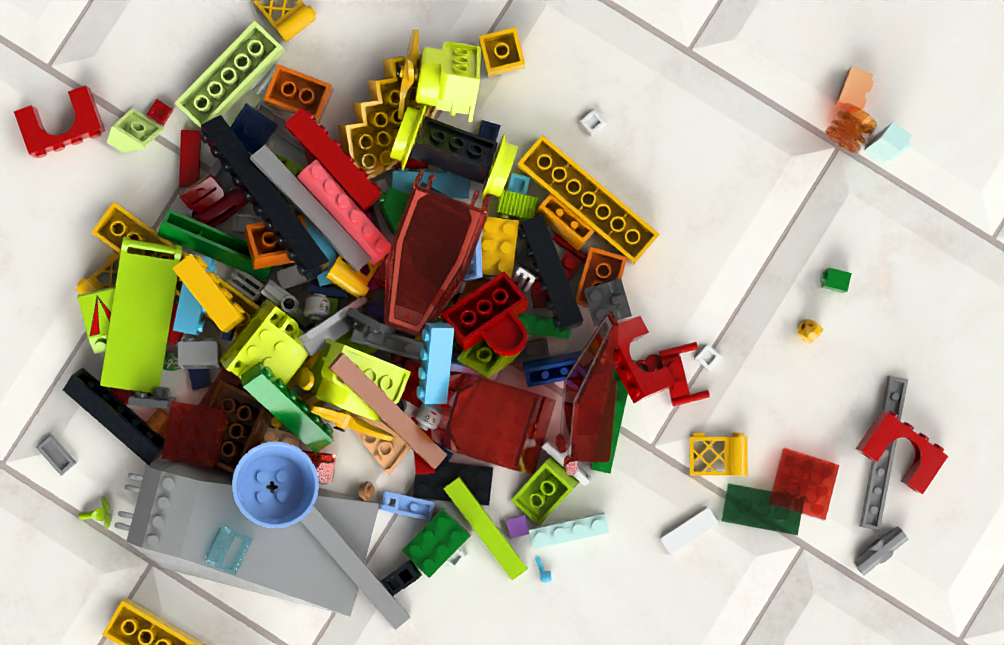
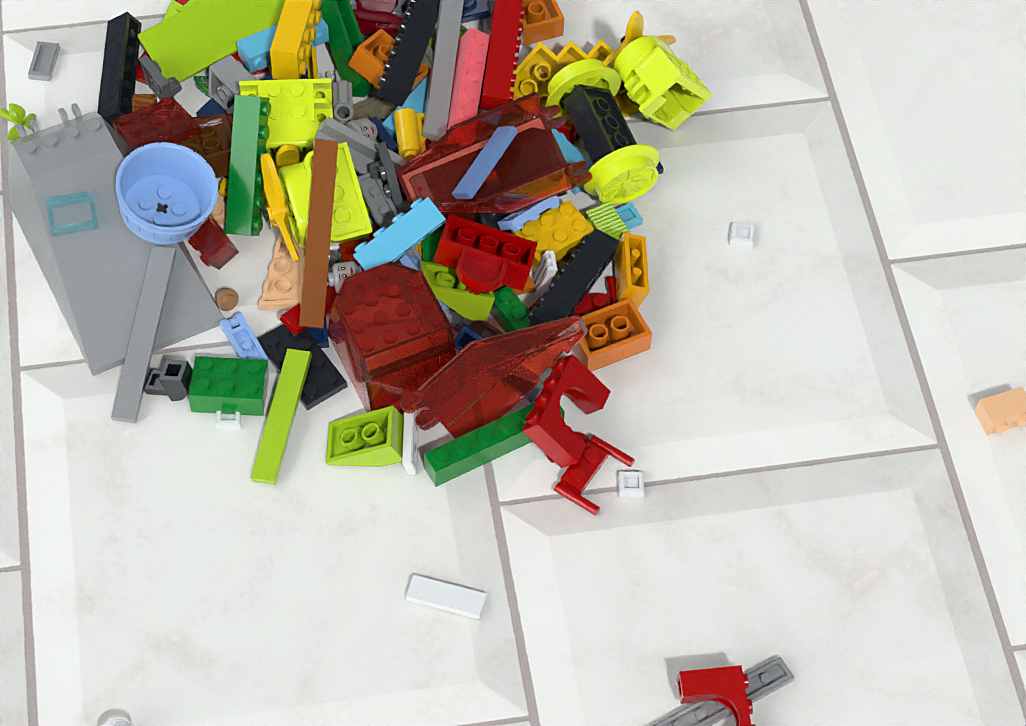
camera: 45 degrees right, 30 degrees down
light grey tile [276,265,318,290] -> none
yellow brick [478,27,525,78] -> none
medium lavender tile [506,515,529,539] -> none
yellow brick [517,135,660,265] -> none
light aqua brick [529,512,609,549] -> none
medium azure hand [535,556,552,583] -> none
dark grey hinge [584,279,632,327] -> none
yellow piece [689,433,748,476] -> none
clear green tile [721,483,804,535] -> none
clear red plate [768,448,839,521] -> none
yellow rock [797,319,823,344] -> none
green brick [820,268,852,293] -> none
clear orange wheel [825,103,878,153] -> none
light aqua brick [864,122,912,163] -> none
none -> medium blue tile [452,126,518,199]

